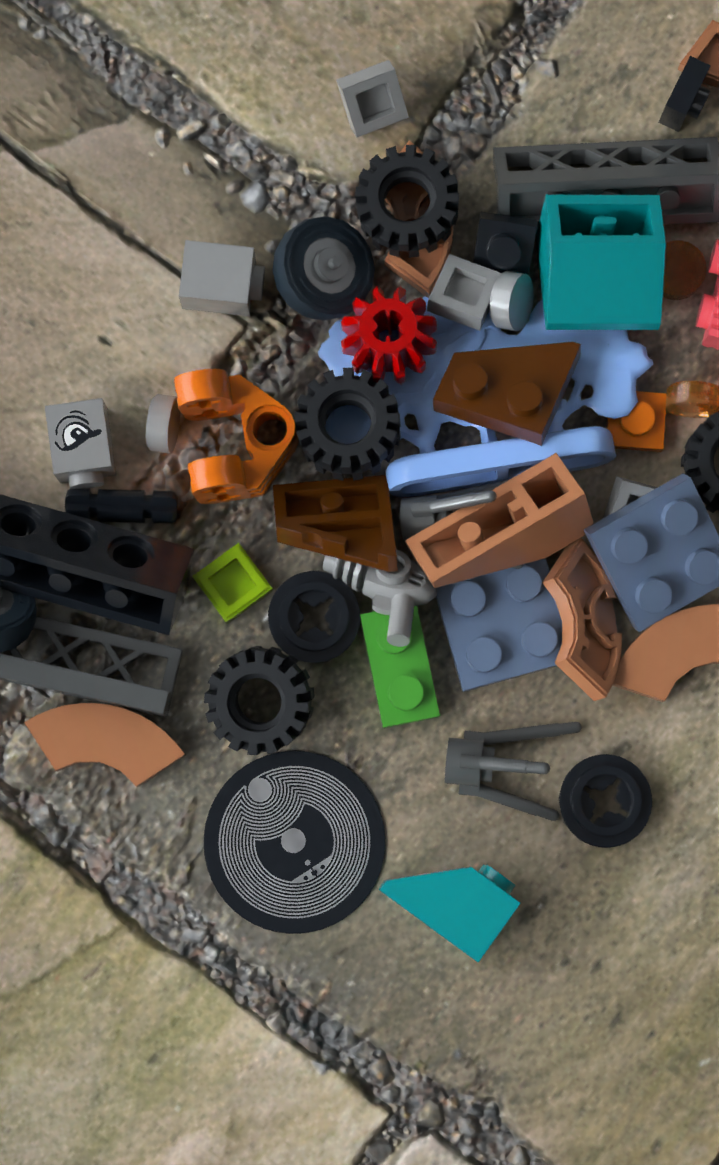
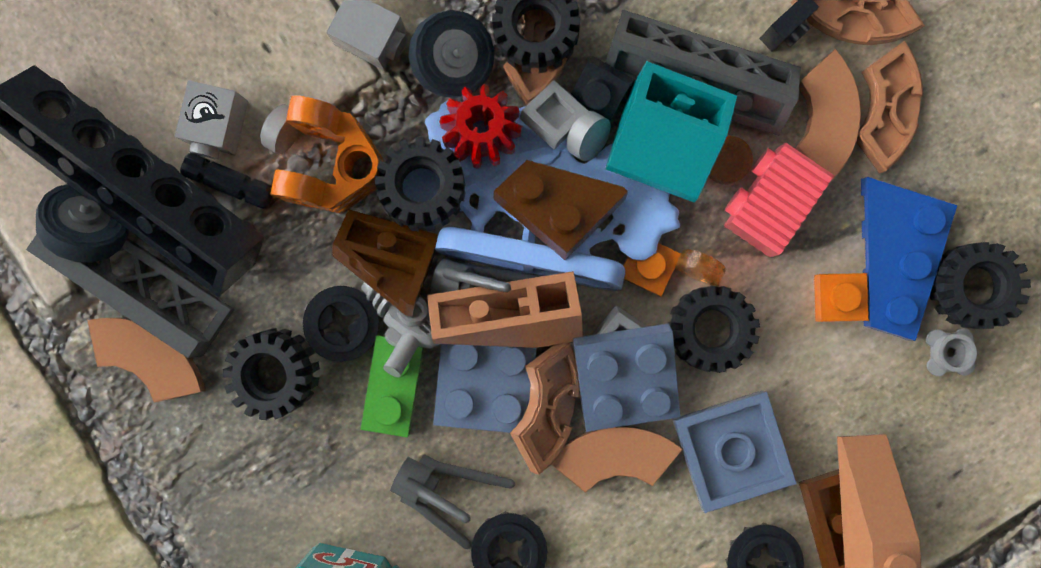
camera: 20 degrees right, 5 degrees up
lime tile [192,543,273,624] -> none
black piece [204,751,385,934] -> none

